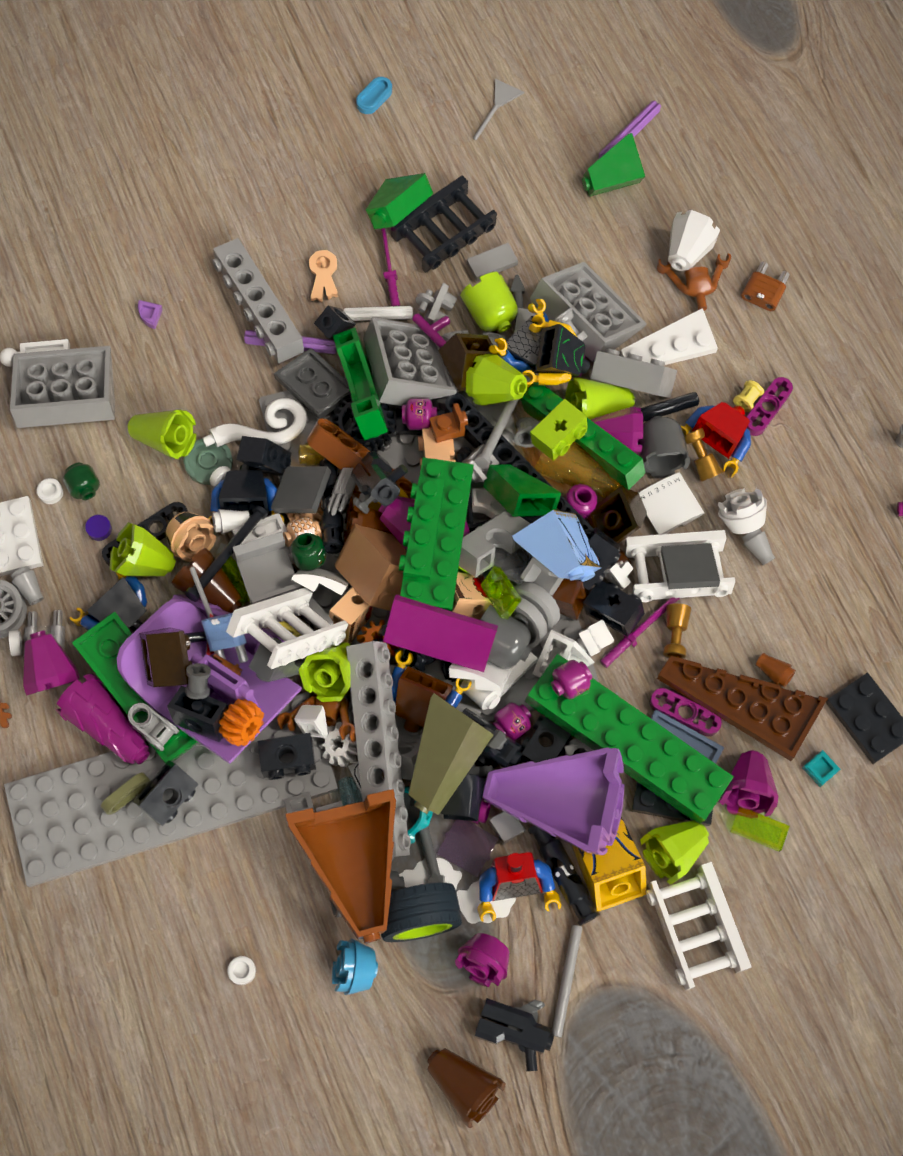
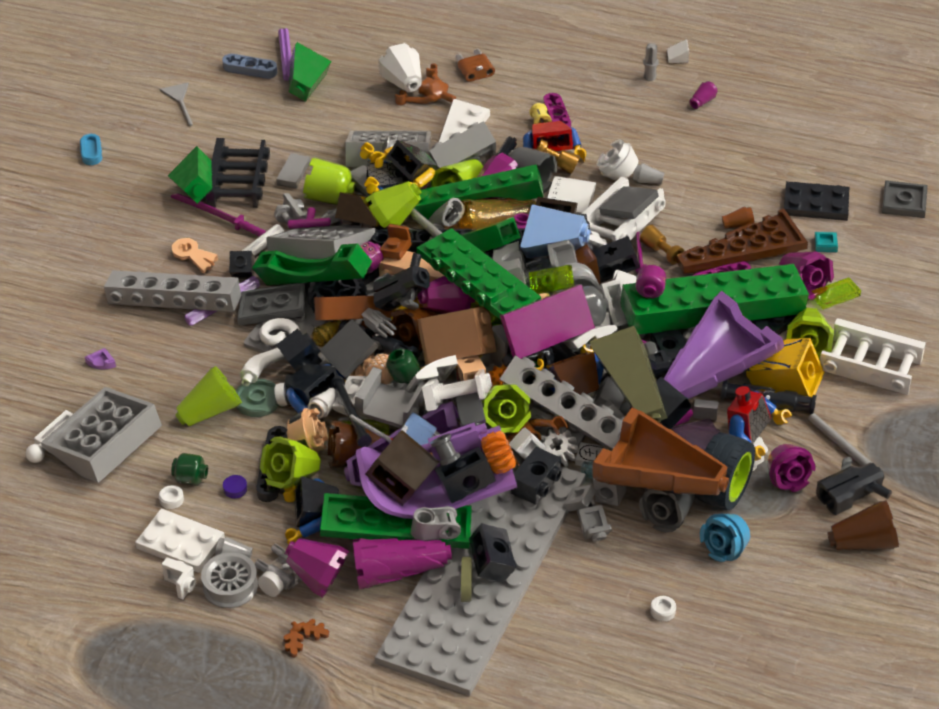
camera: 45 degrees left, 25 degrees down
lime brick [530,399,588,461] -> none
none -> sand blue beam [222,54,278,79]
none -> light grey bracket [577,505,612,541]

